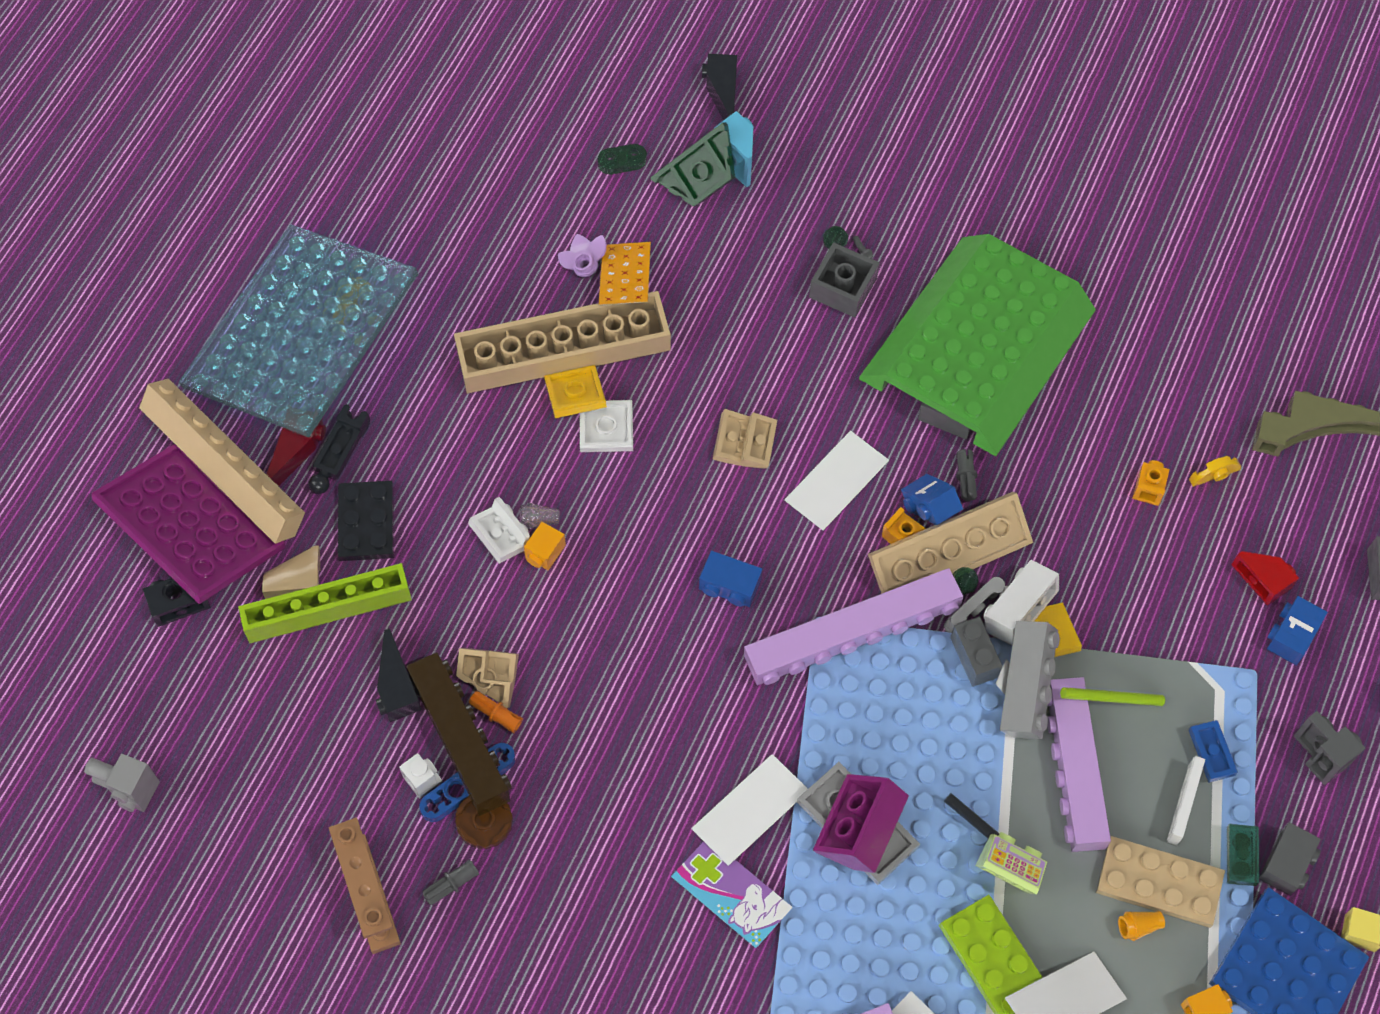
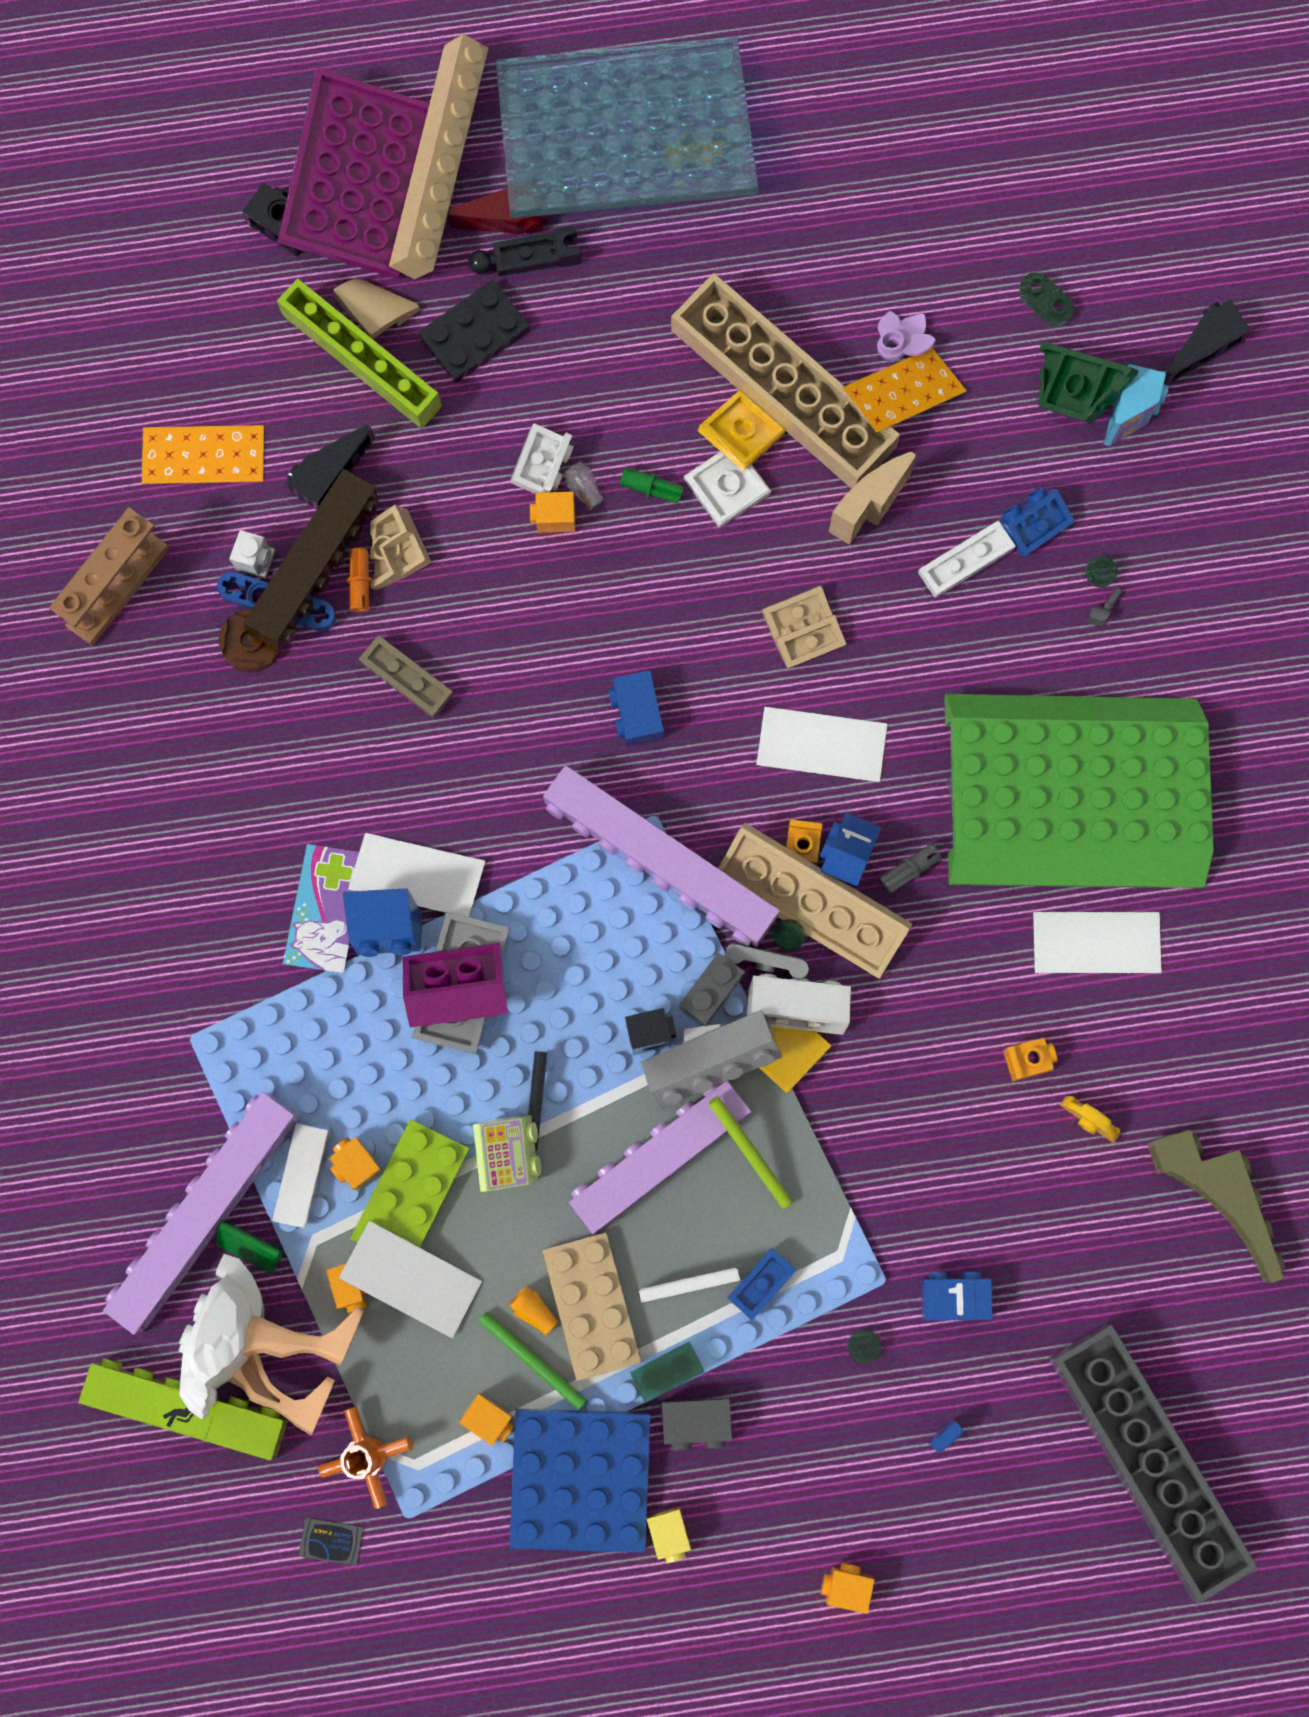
camera: 60 degrees right, 15 degrees up
light grey brick [84,754,160,812] -> none
dark grey axle [422,859,479,905] -> none
dark grey brick [809,242,880,318] -> none
red slope [1232,551,1299,606] -> none
dark grey brick [1294,711,1365,786] -> none
none -> light orange sticker [142,425,264,484]
none -> light orange brick [329,1137,383,1191]
none -> blue slope [343,888,423,957]
none -> dark tan plate [358,635,454,719]
none -> bright green bar [478,1312,587,1411]
none -> green axle [620,467,683,503]
none -> black brick [625,1008,676,1056]
none -> tan slope [829,452,916,545]
none -> clear green plate [847,1329,881,1364]
none -> white plate [918,521,1016,598]
none -> blue bracket [998,487,1075,557]
none -> white sticker [1033,912,1161,973]

